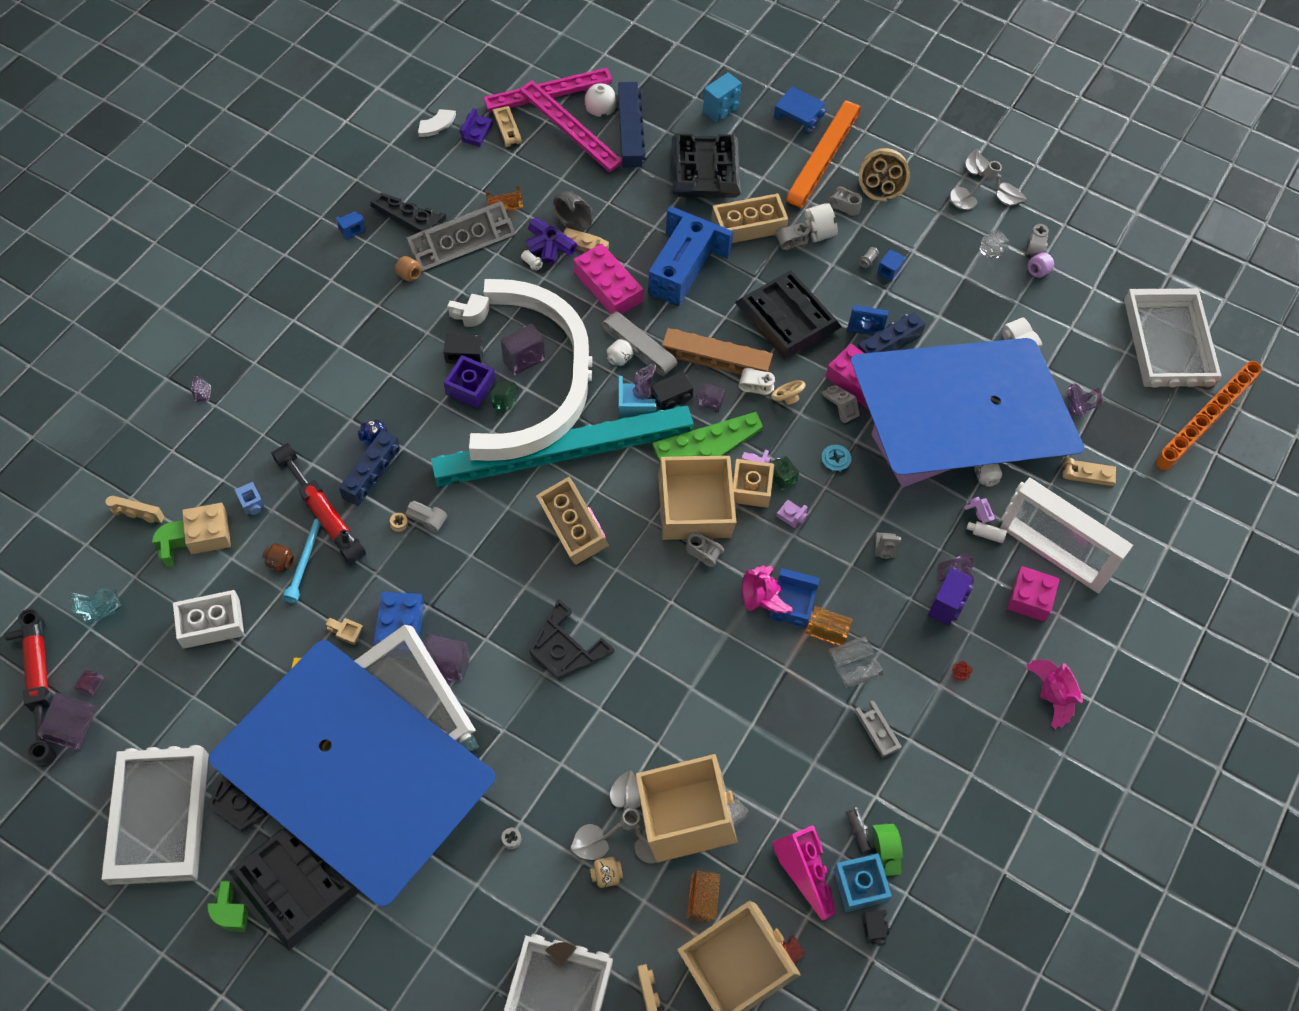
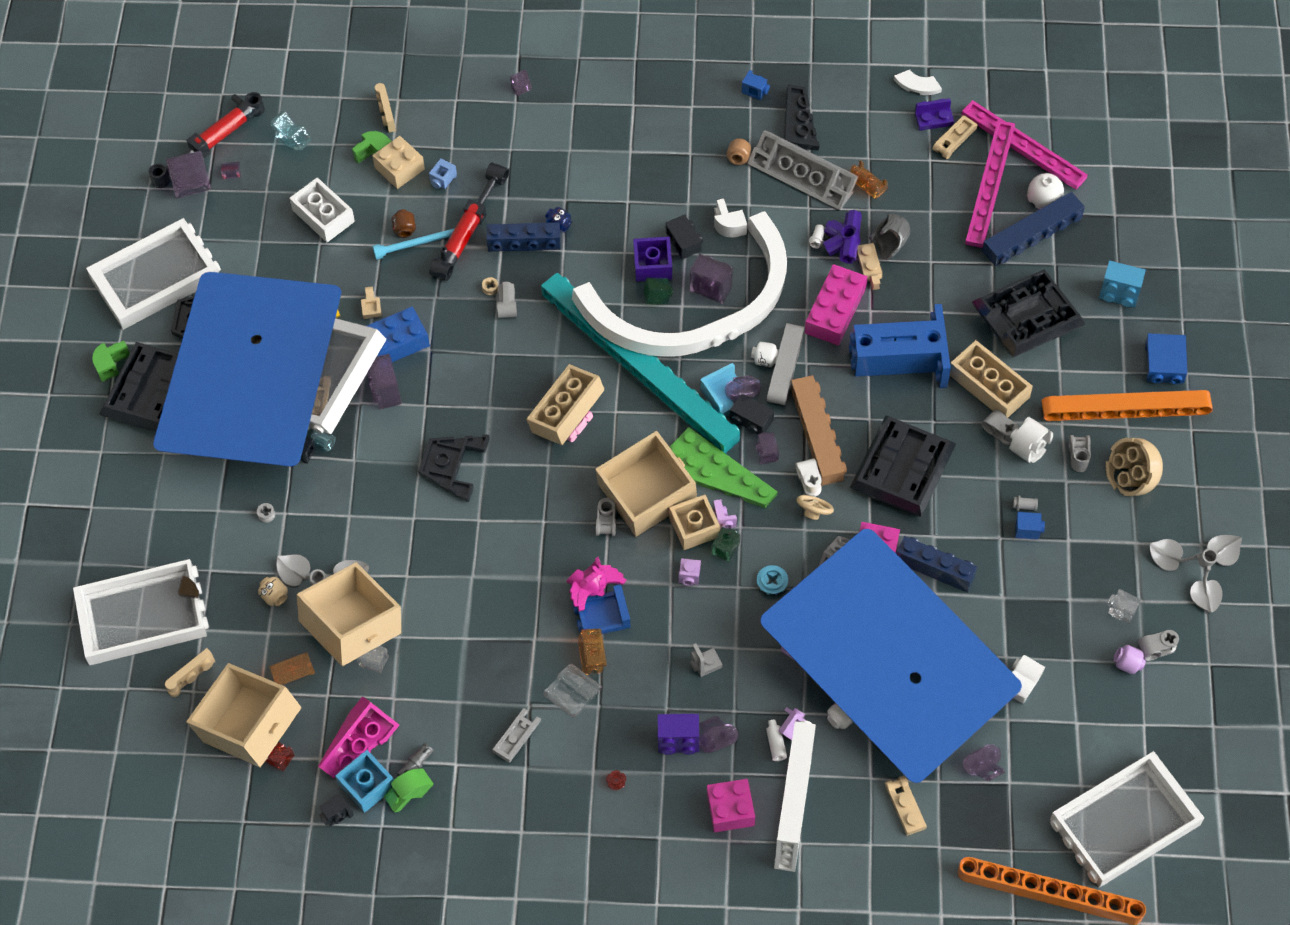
camera: 65 degrees right, 0 degrees up
blue piece [847,305,889,335] -> none
dark pink helmet [1026,659,1083,730] -> none

